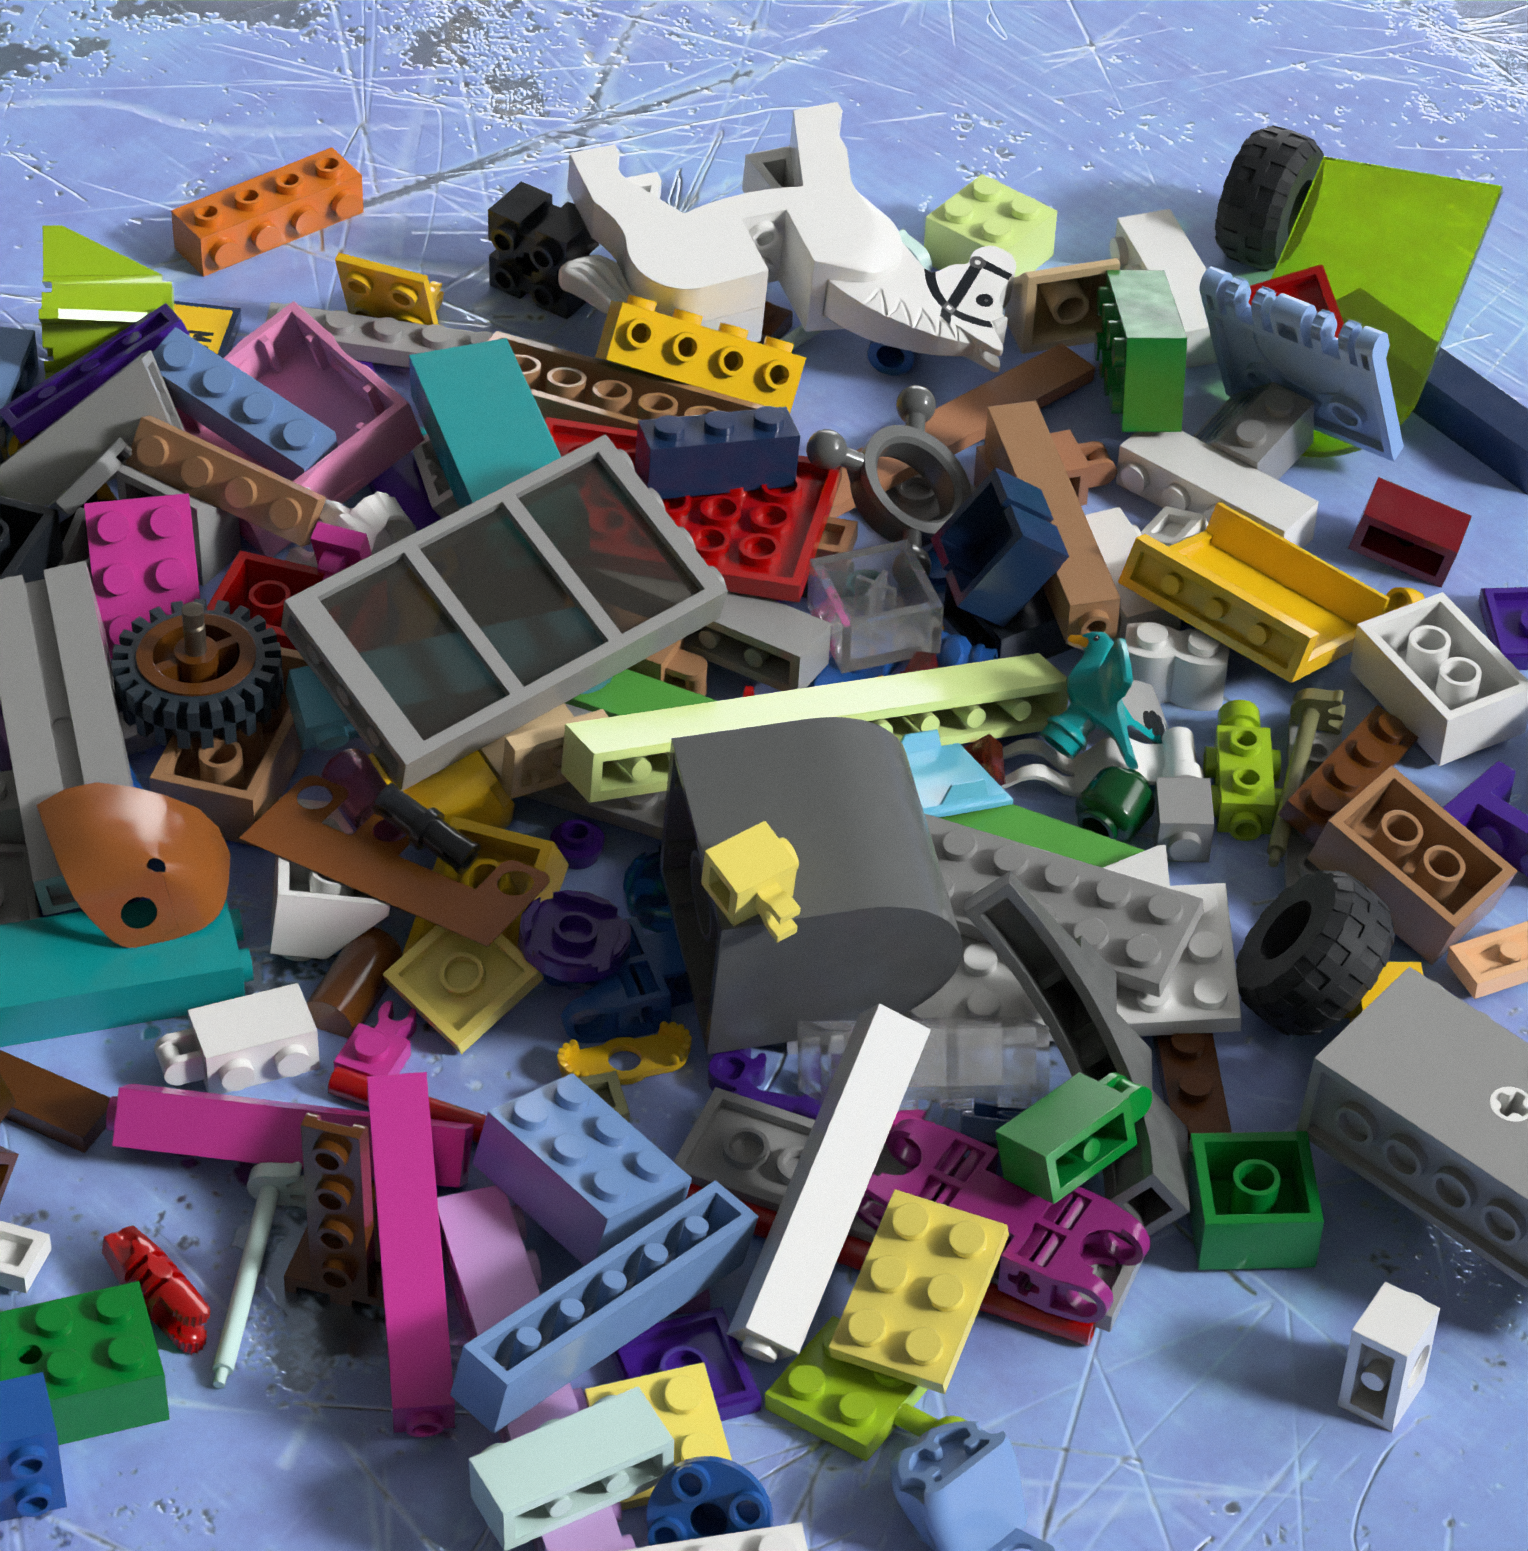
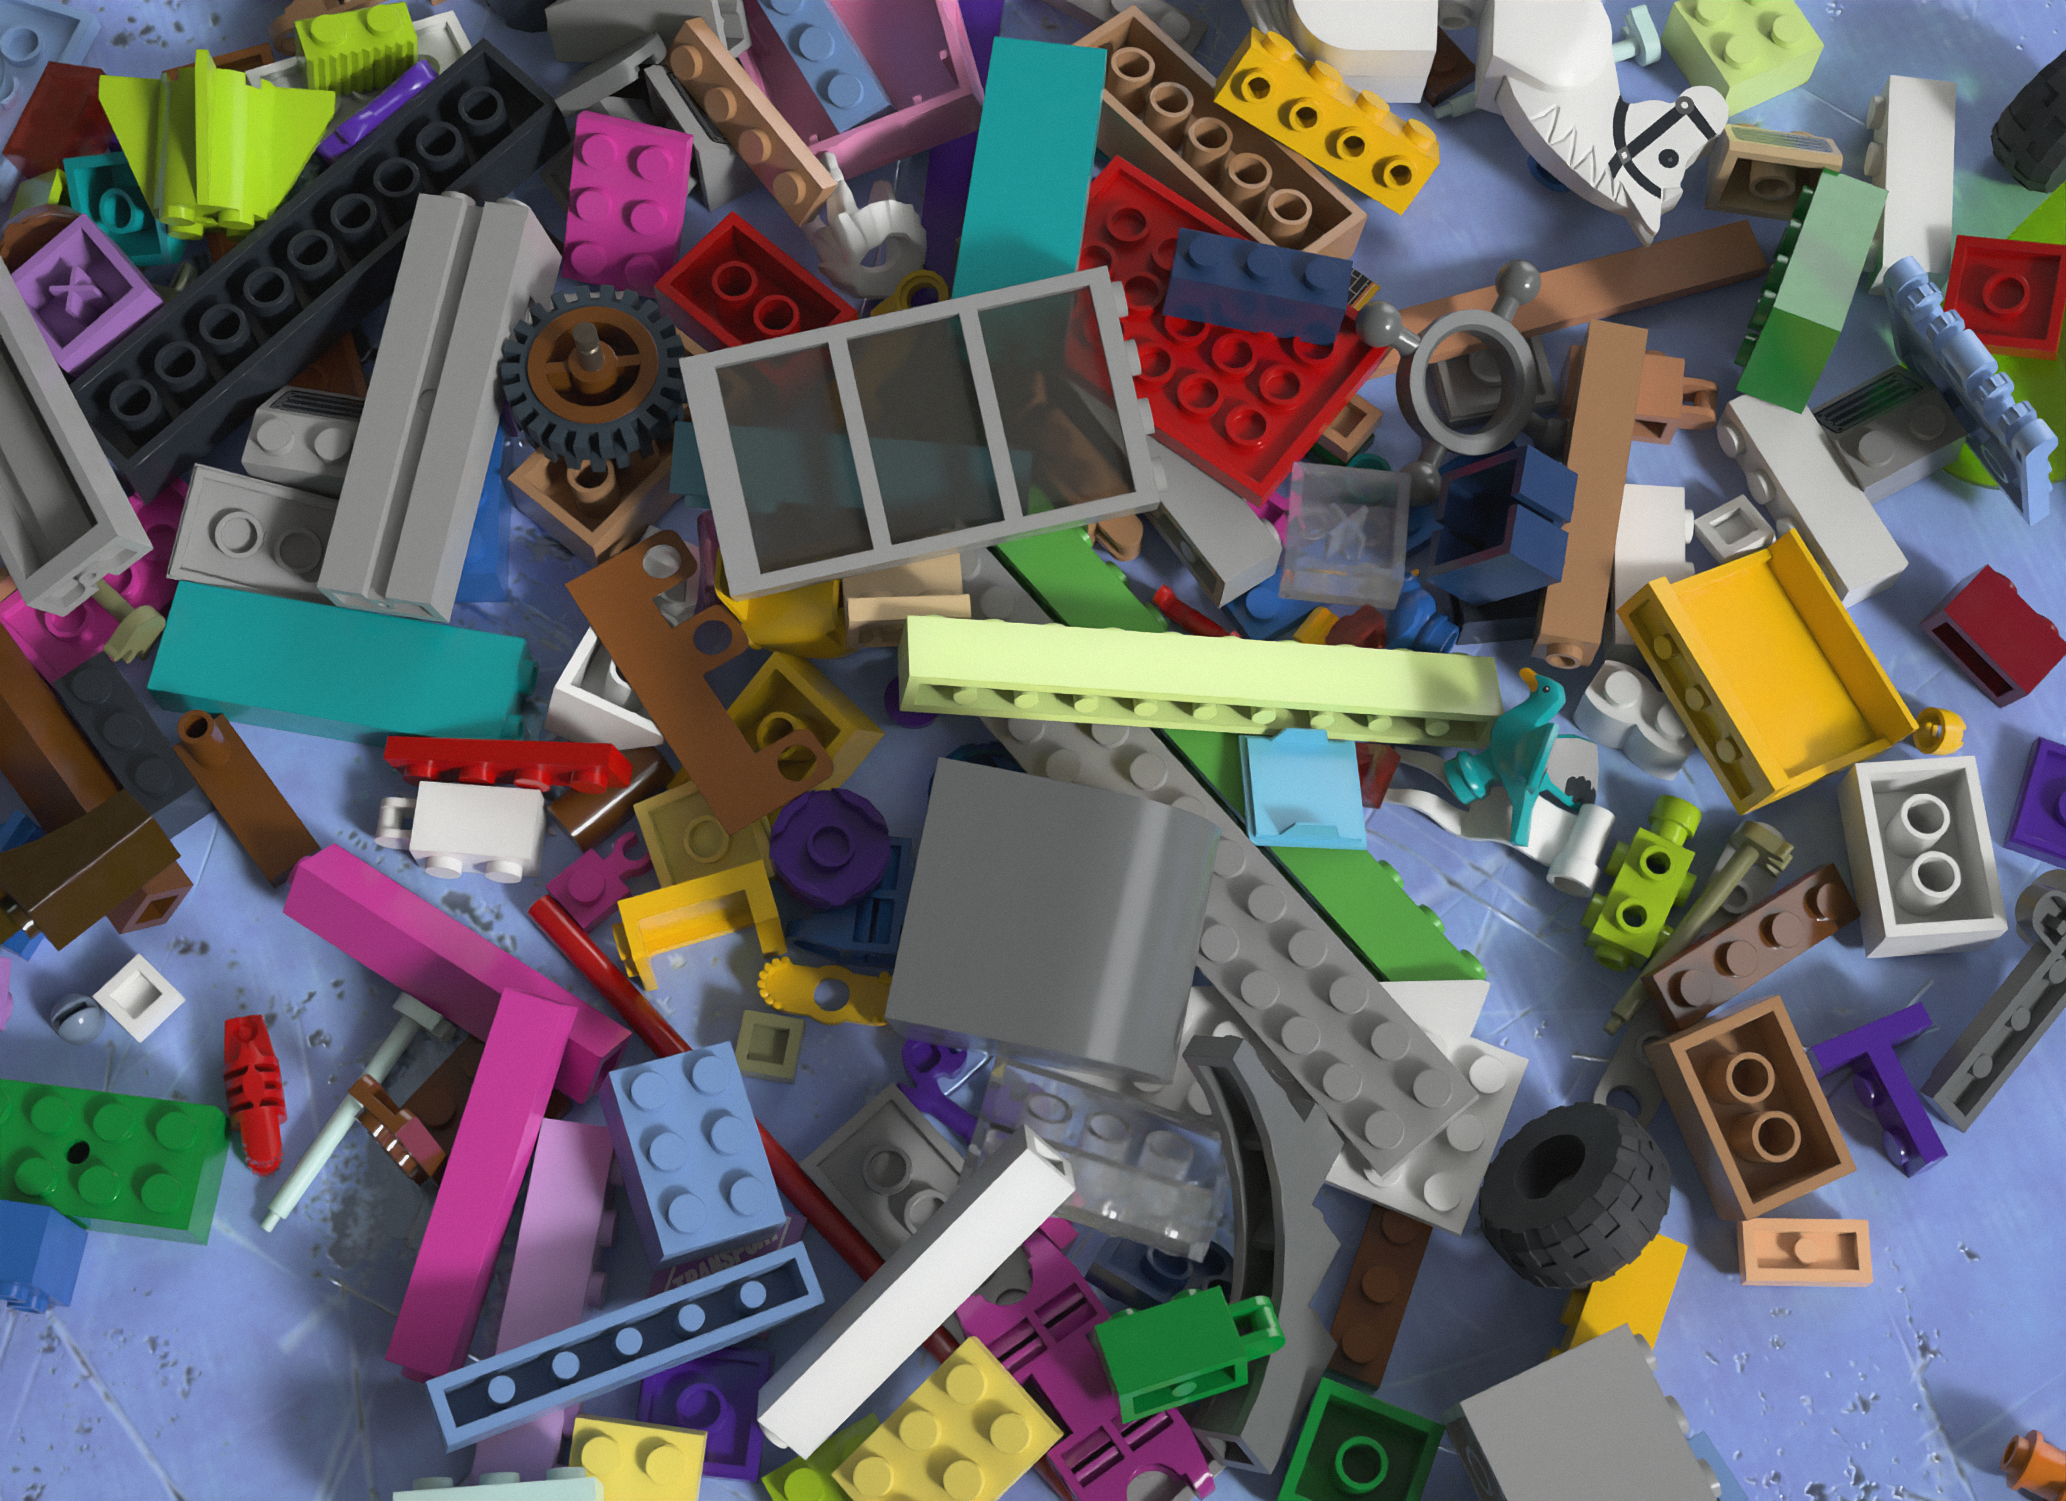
camera: 25 degrees right, 25 degrees up
dark orange piece [36,782,231,948] -> none
dark pink tile [310,522,372,581] -> none
black pin [372,783,481,874] -> none
light yellow brick [701,821,801,943] -> none
dark green head [1075,766,1155,844] -> none
light grey brick [1151,777,1214,862] -> none
none -> red plate [383,736,633,794]
none -> yellow panel [611,860,788,992]

